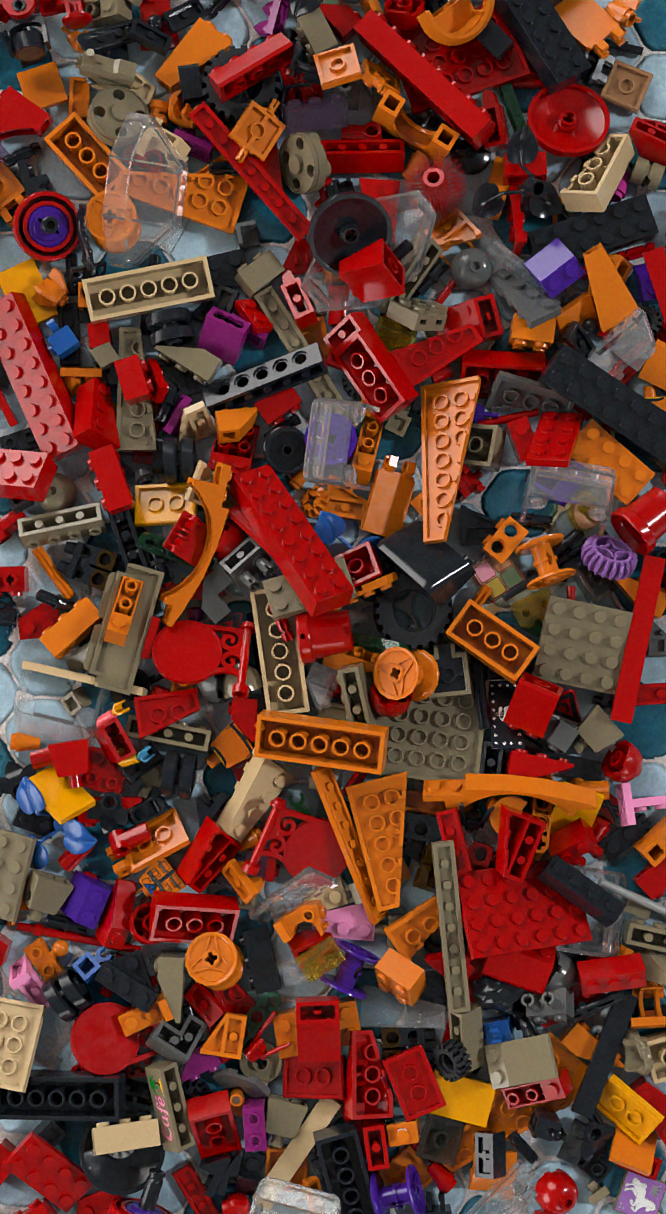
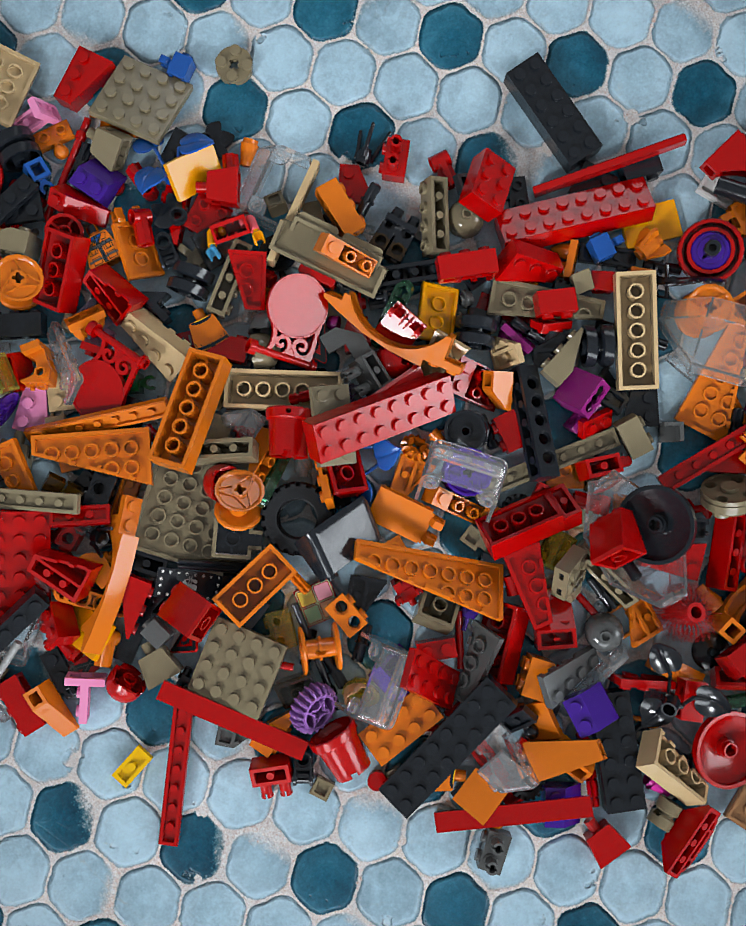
camera: 100 degrees right, 0 degrees up
orange axle [32,546,75,600] -> none
orange cone [238,824,264,852] -> none
red piece [281,238,323,275] -> none

